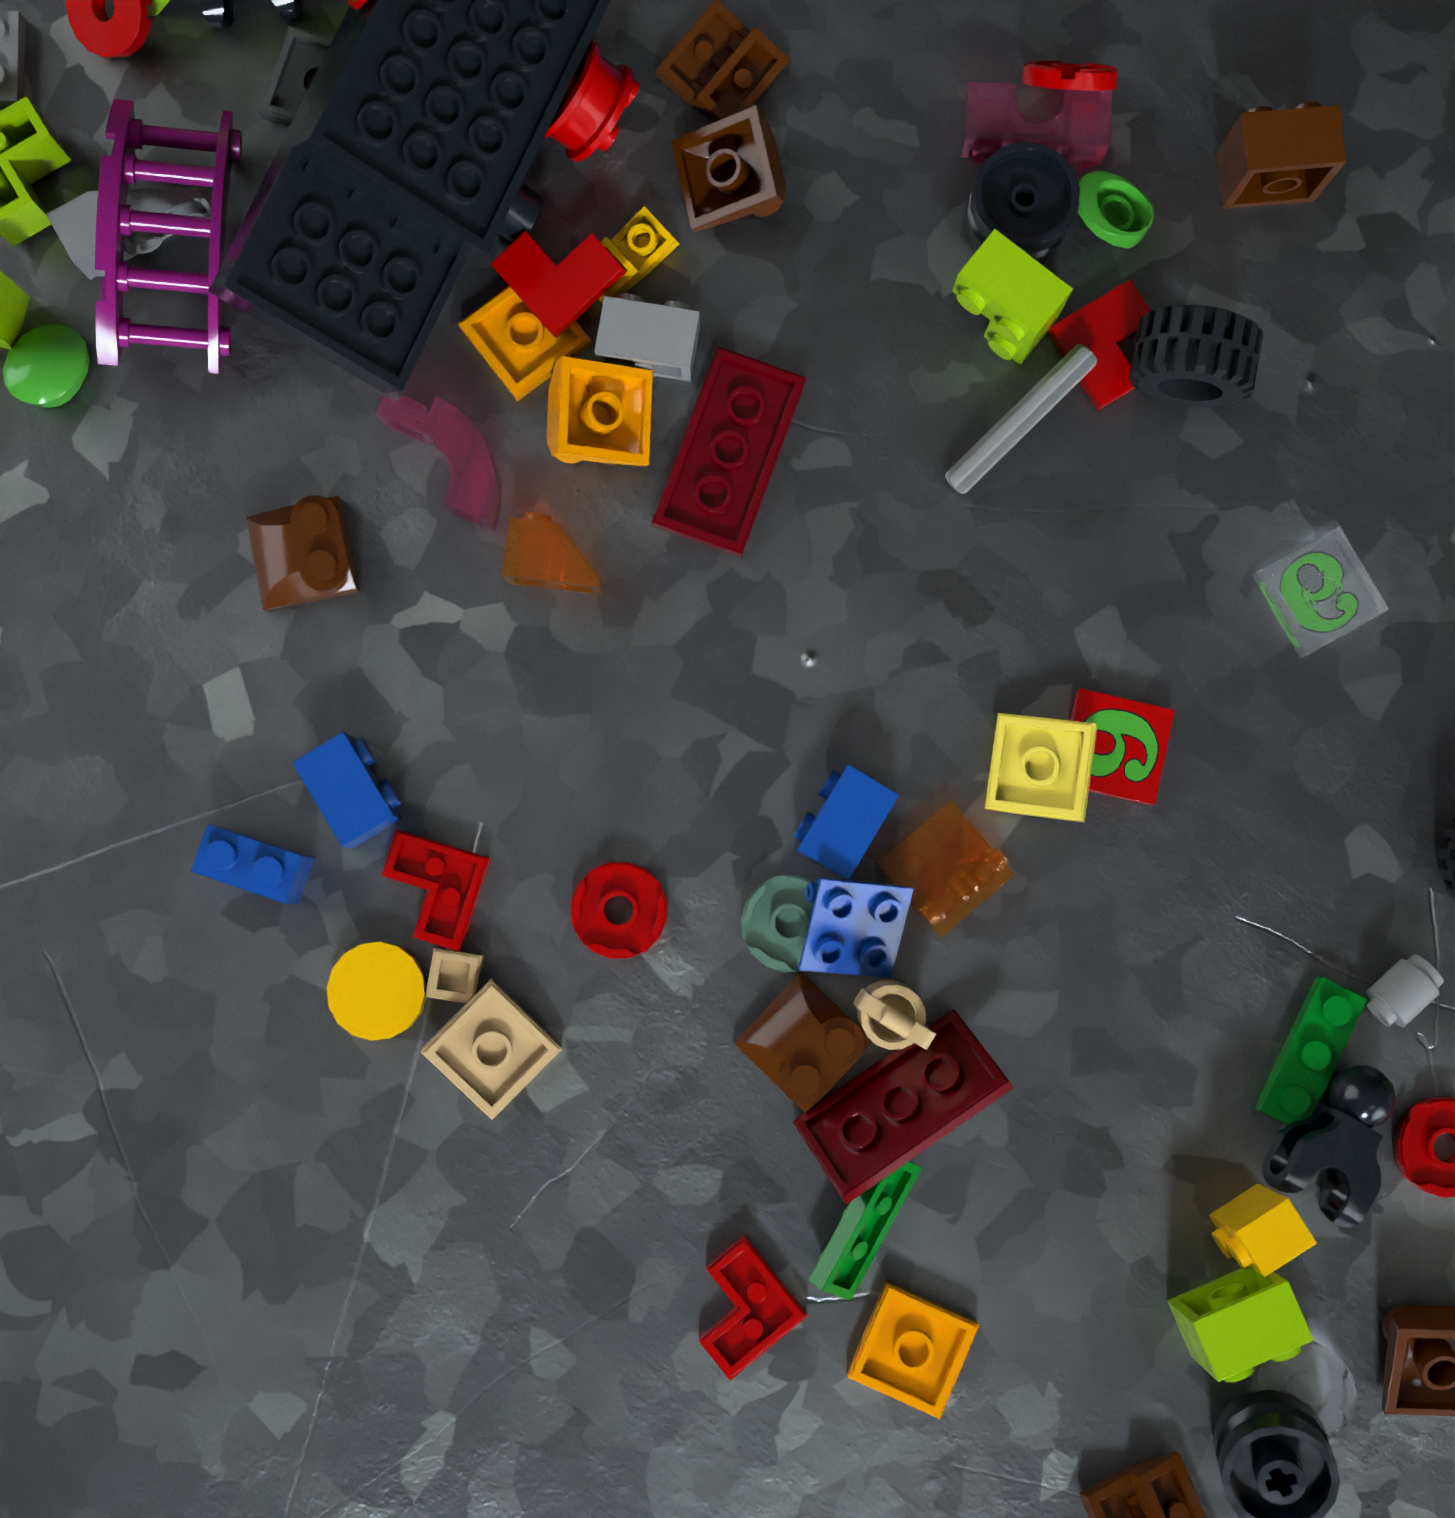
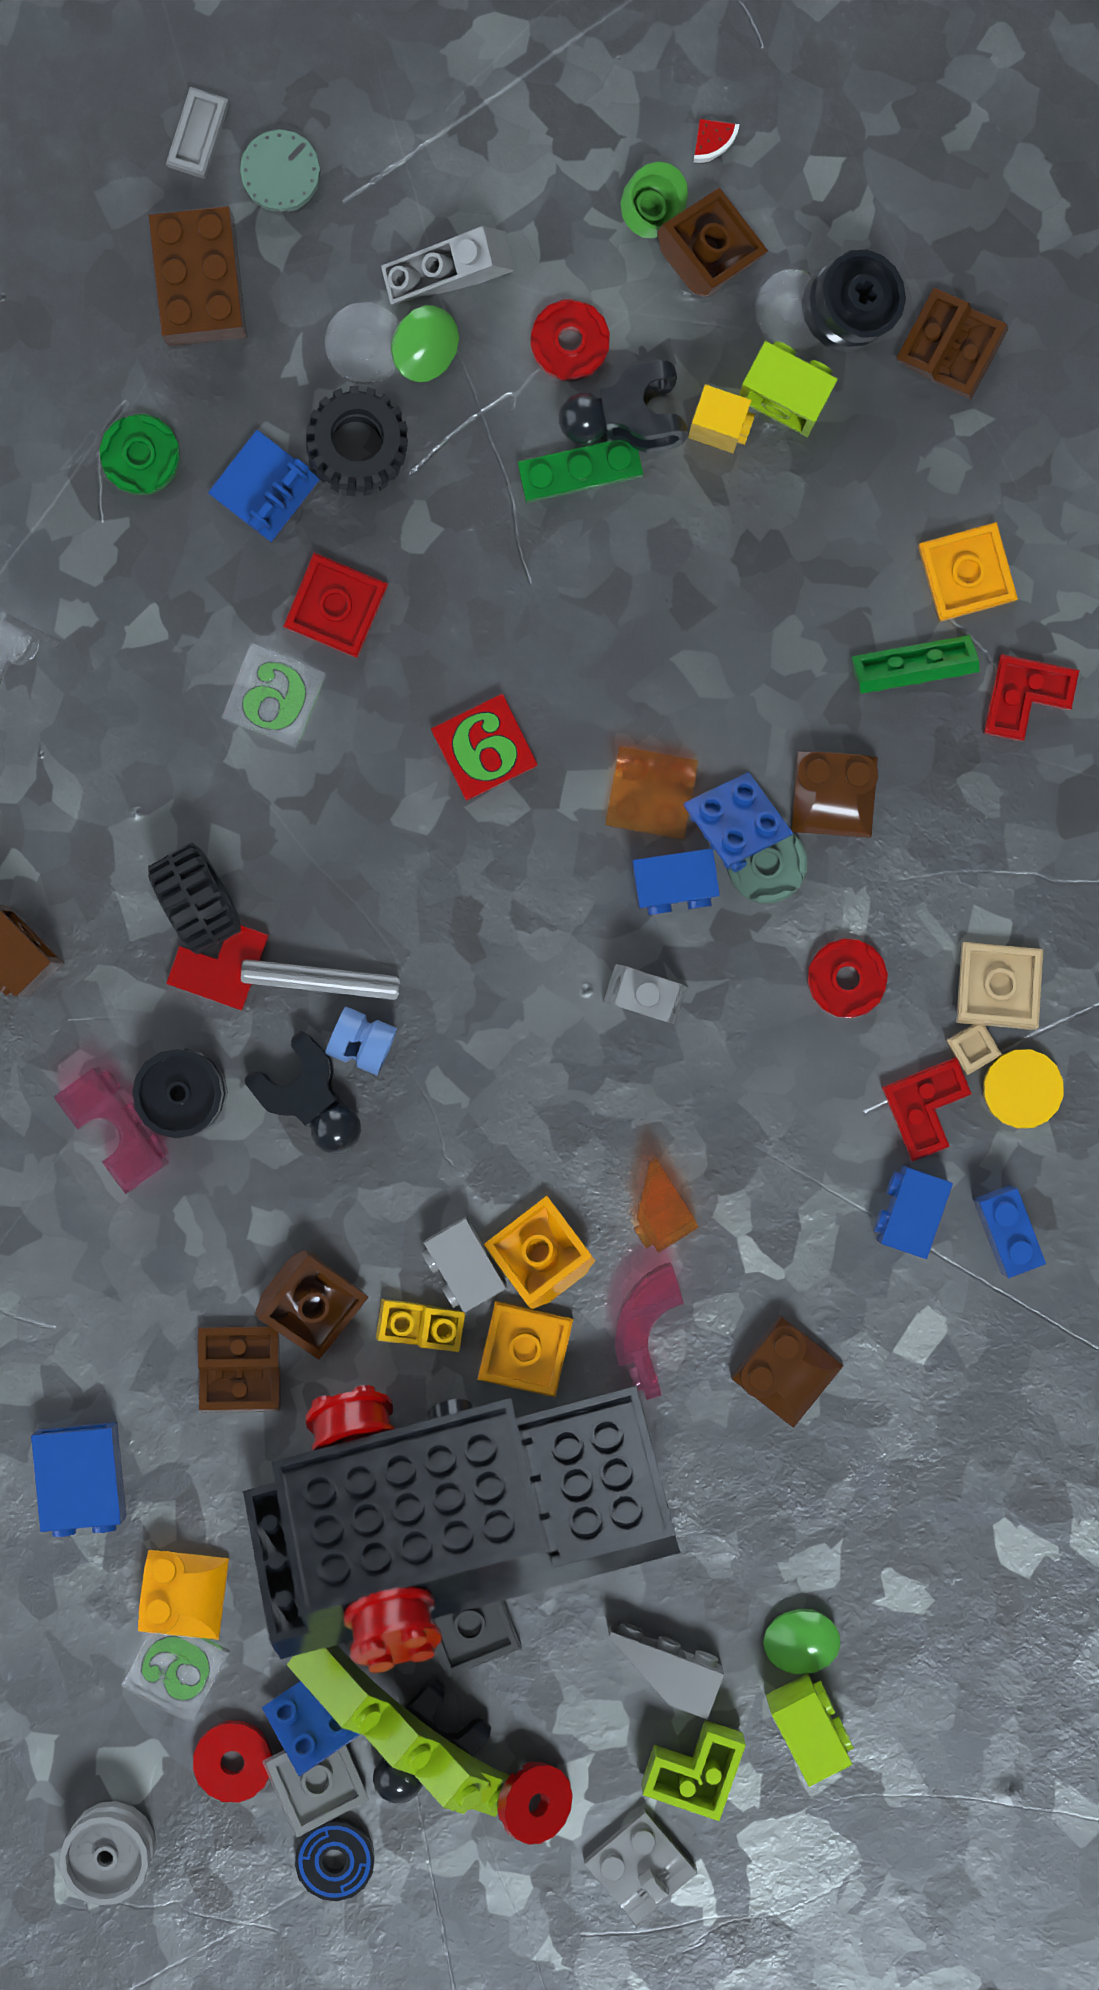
camera: 130 degrees left, 5 degrees up
magenta fence [95,99,242,374] -> none
red tile [491,231,626,338] -> none
dark red tile [651,346,807,558] -> none
dark red tile [792,1009,1013,1204] -> none
tan piece [854,979,936,1050] -> none
lime brick [952,229,1073,365] -> none
light yellow tile [985,713,1097,823] -> none
red tile [1021,60,1118,91] -> none
bright green hat [1078,171,1154,249] -> none
light grey brick [1366,954,1444,1027] -> none
none -> black piece [245,1030,361,1154]
none -> red tile [283,553,389,659]
none -> medium blue wheel [325,1006,397,1076]
none -> light grey torso [603,964,688,1025]

